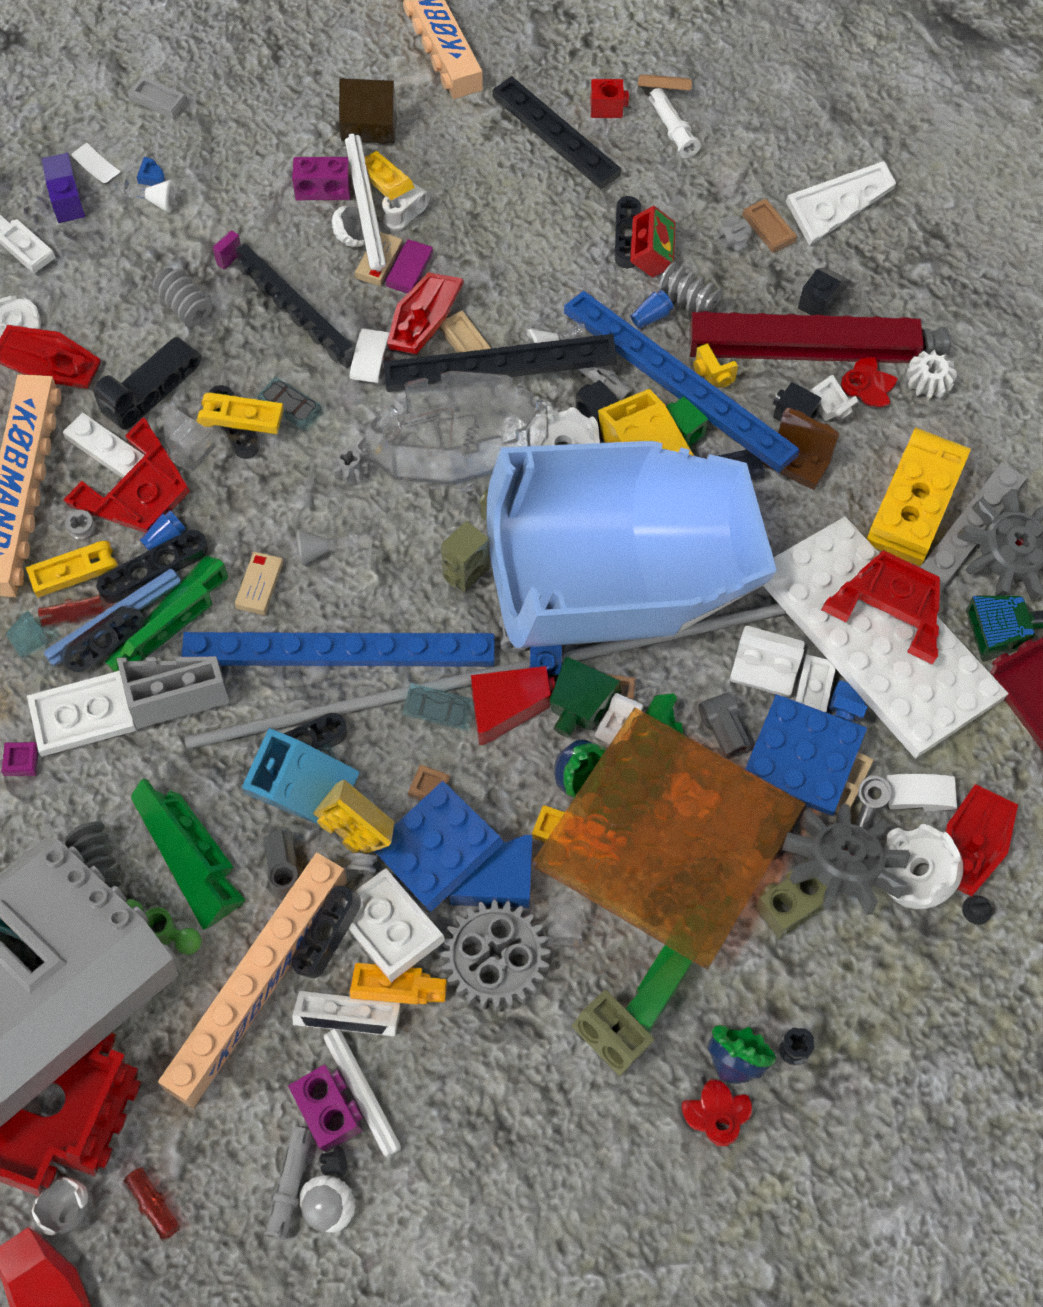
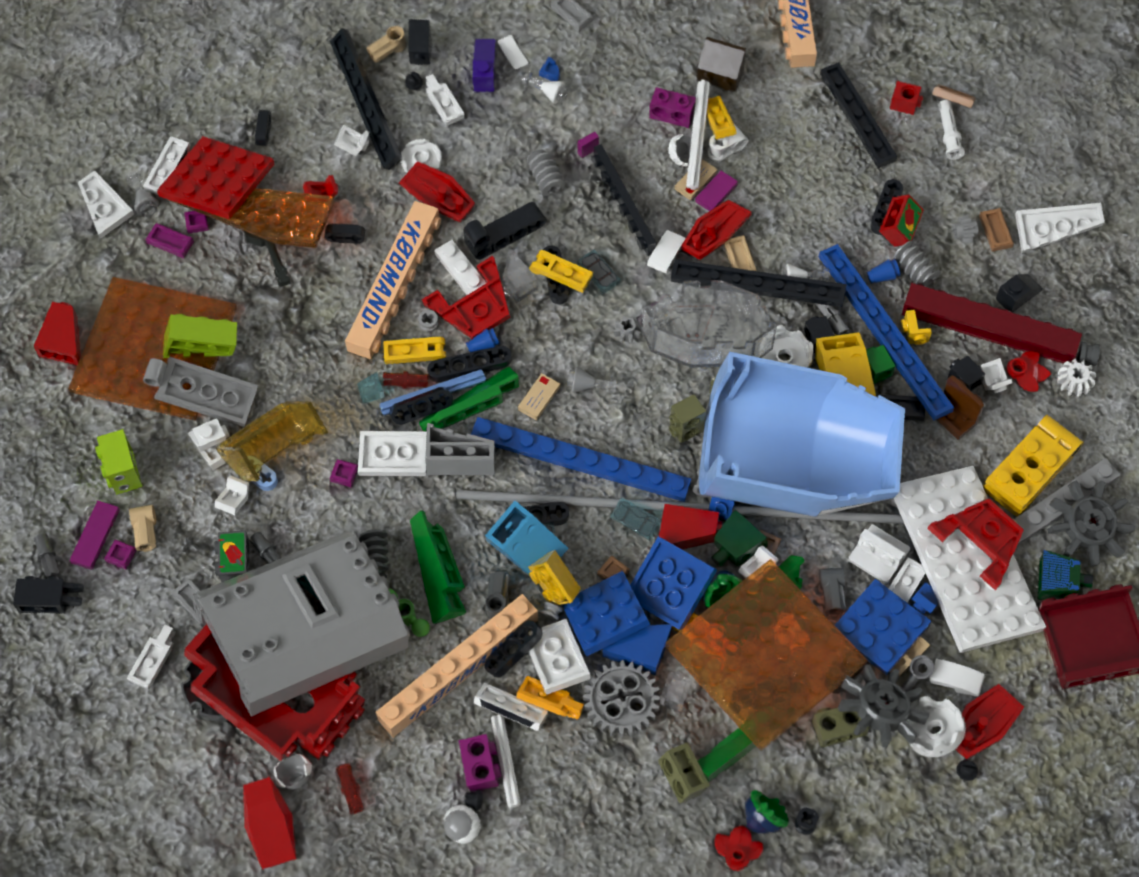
camera: 20 degrees right, 0 degrees up
light grey pin [264,1126,313,1241] -> none
none -> blue plate [630,536,717,631]

